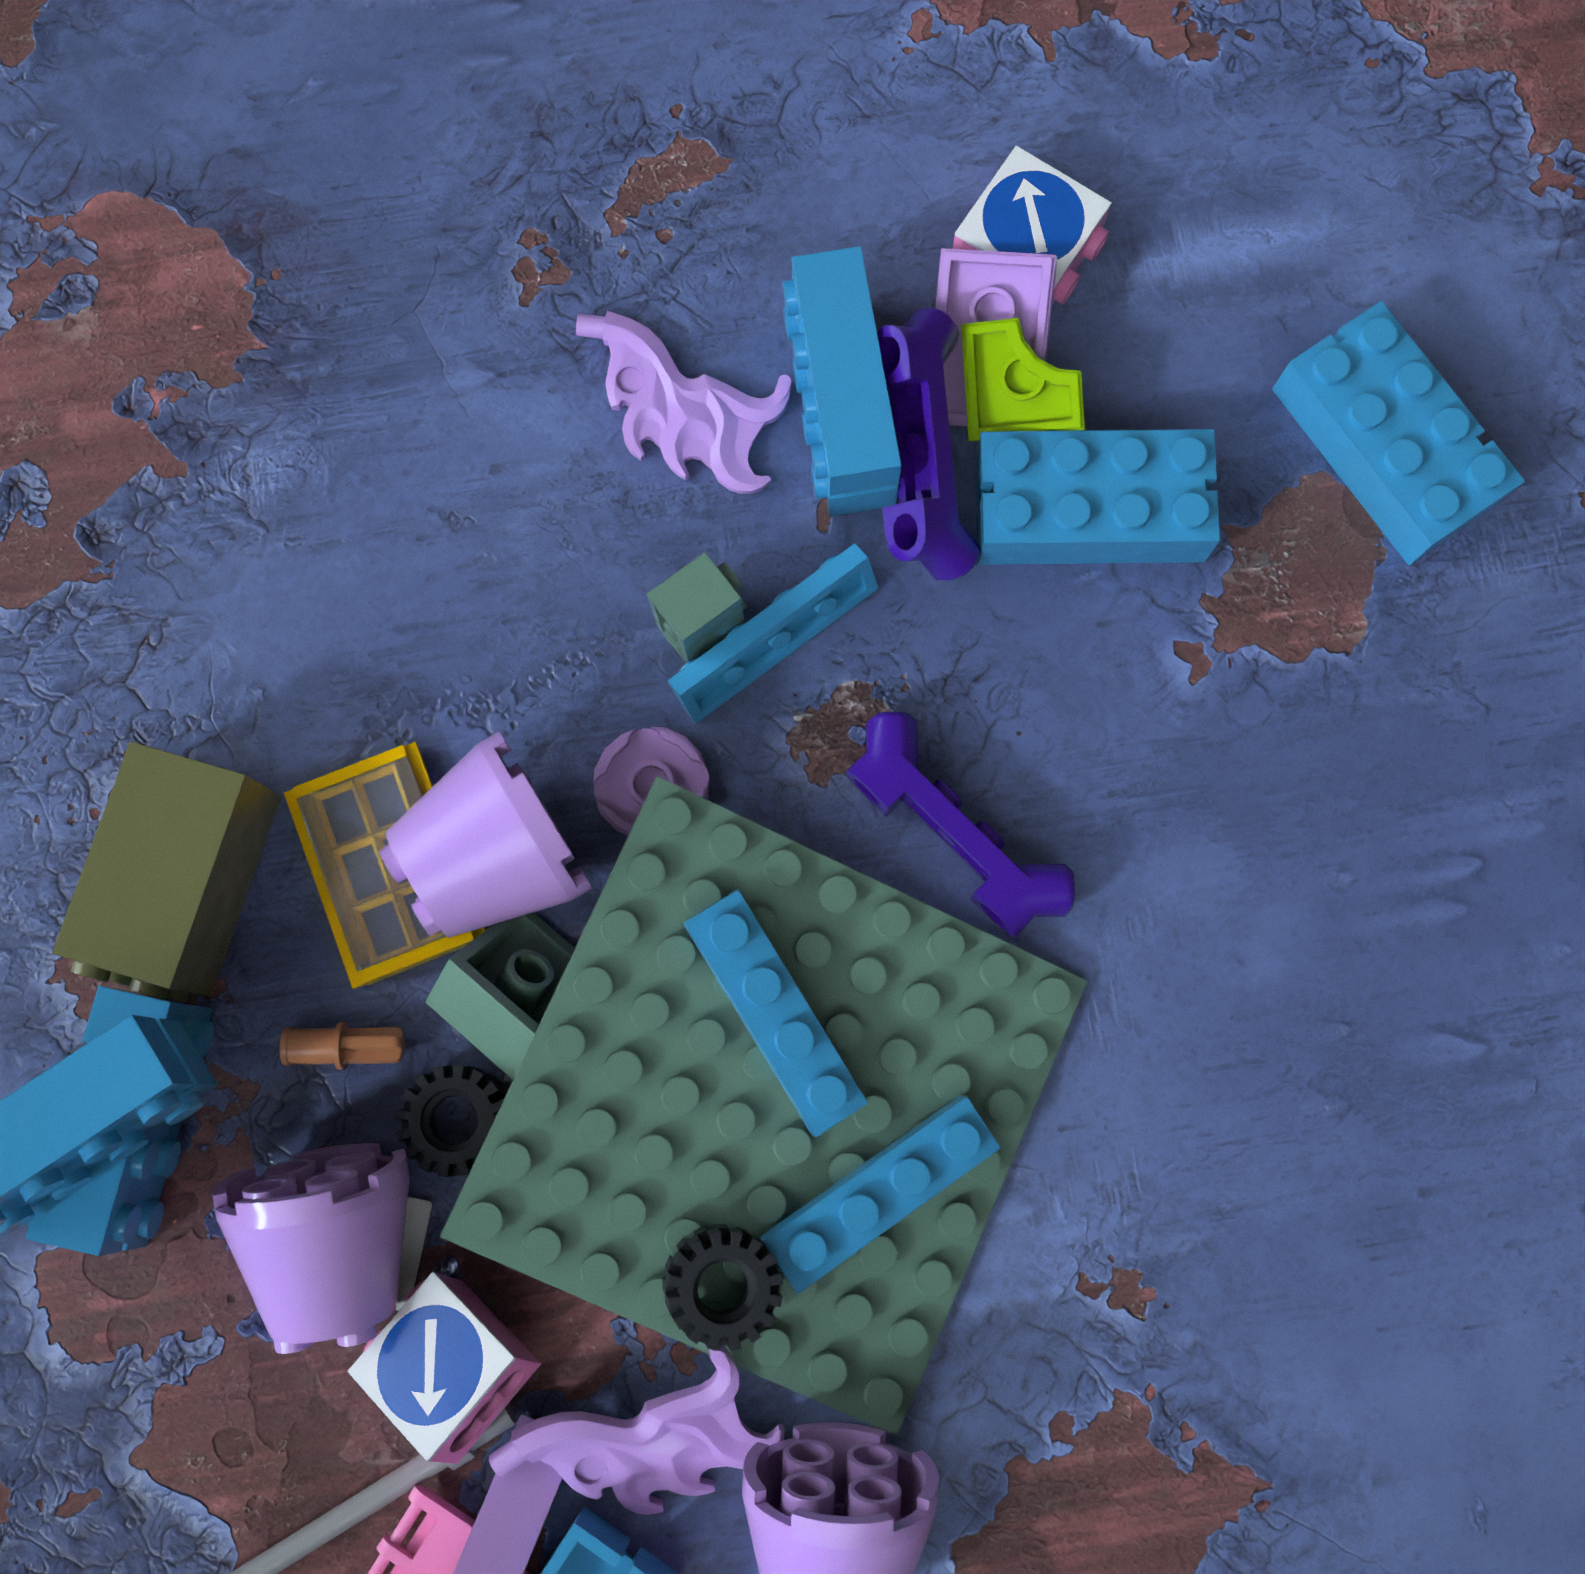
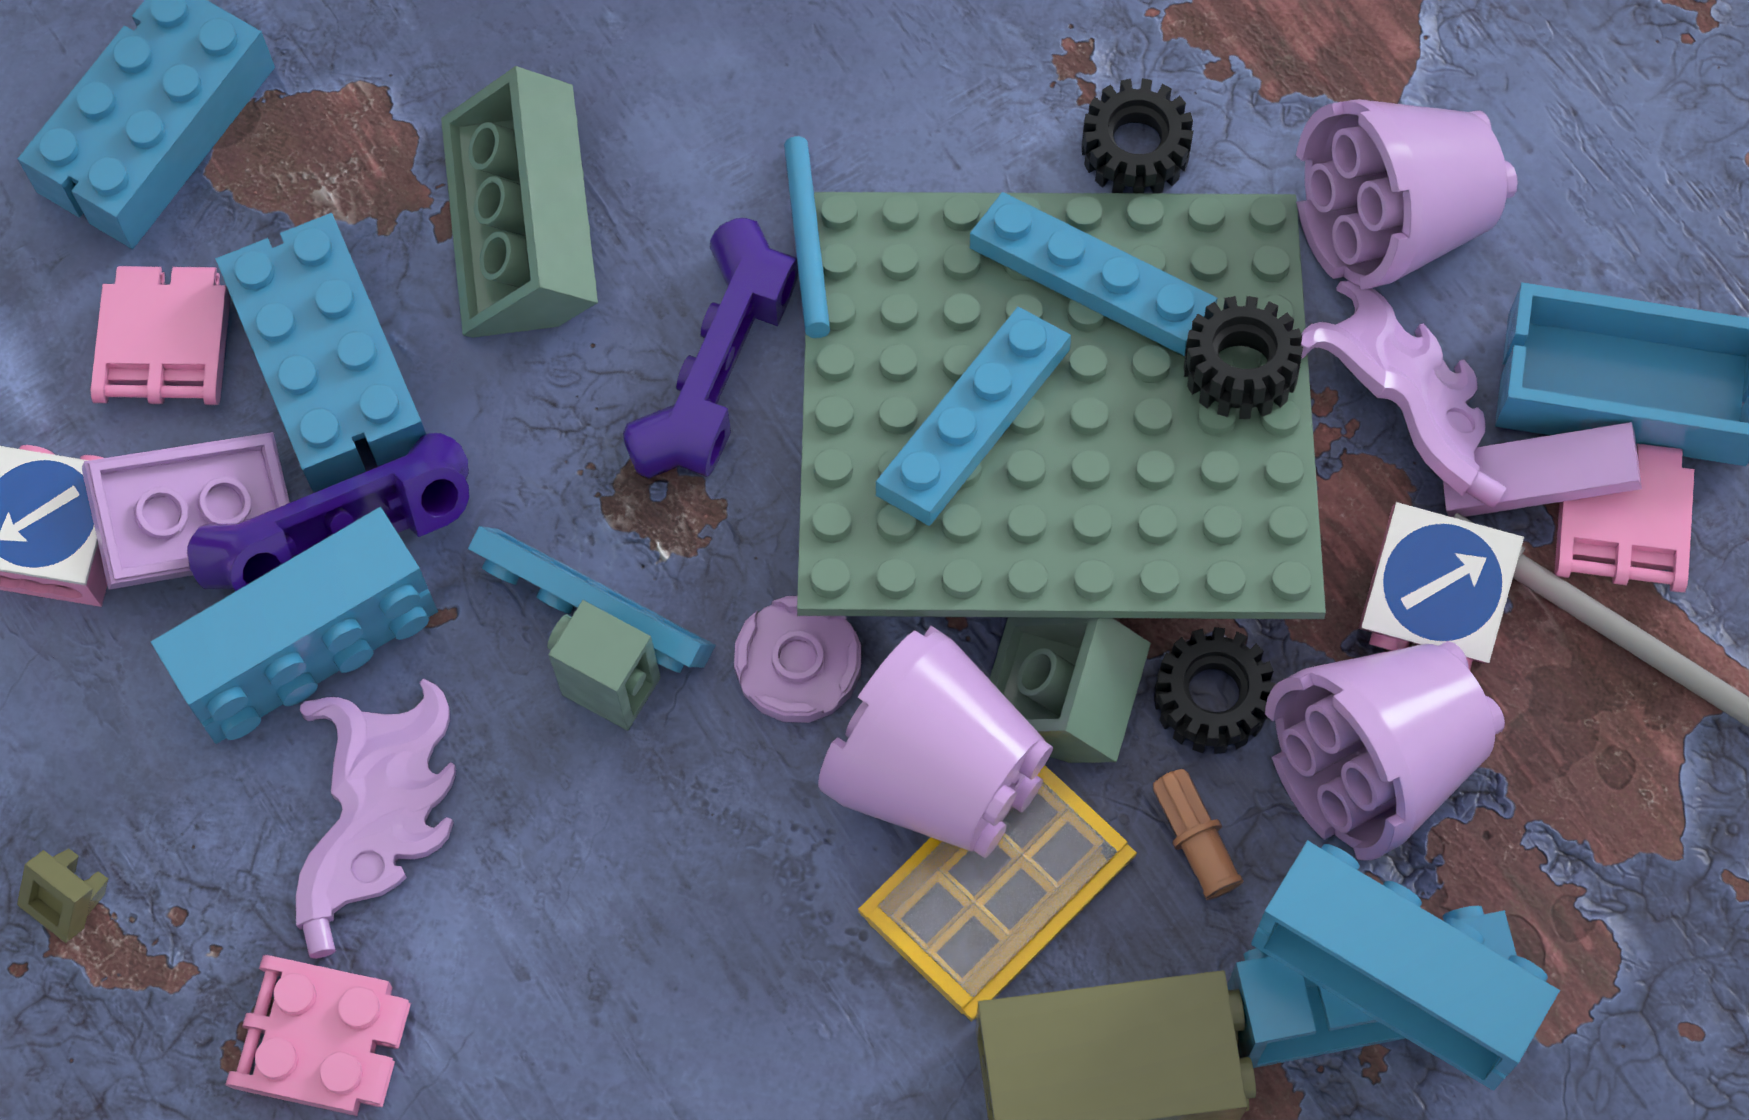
camera: 115 degrees left, 10 degrees down
lime tile [961,318,1086,442] -> none
none -> olive tile [17,849,108,943]
none -> bright pink plate [91,266,231,405]
none -> bright pink plate [225,955,411,1116]
none -> sand green slope [441,66,598,338]
none -> dark azure bar [784,136,830,338]
none -> black tyre [1081,78,1194,193]

